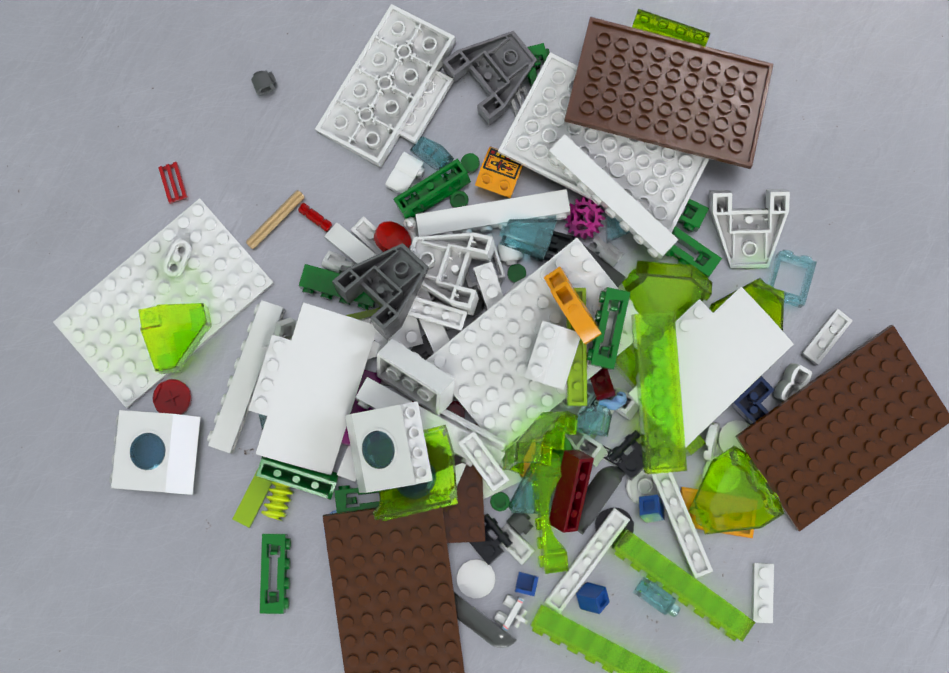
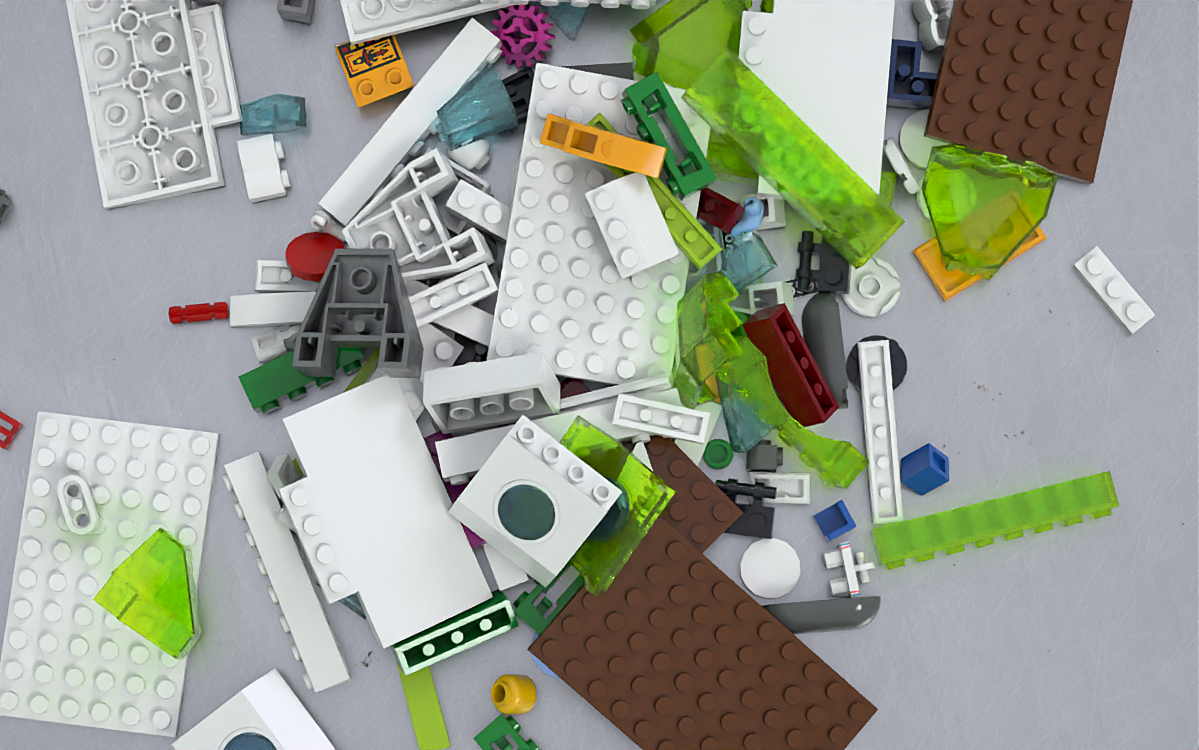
camera: 40 degrees left, 0 degrees up
red tile [152,379,192,415] -> none
tan axle [246,190,304,249] -> none
neon yellow piece [261,481,294,521] -> none
green brick [393,158,471,219] -> none
green tile [450,190,469,208] -> none
green tile [461,153,480,173] -> none
green tile [507,264,526,283] -> none
white plate [588,236,624,267] -> none
clear neon green brick [611,529,756,642] -> none
clear light blue torso [633,577,681,617] -> none
blue panel [639,494,665,523] -> none
white plate [649,462,713,579] -> none
none -> yellow head [491,674,537,715]

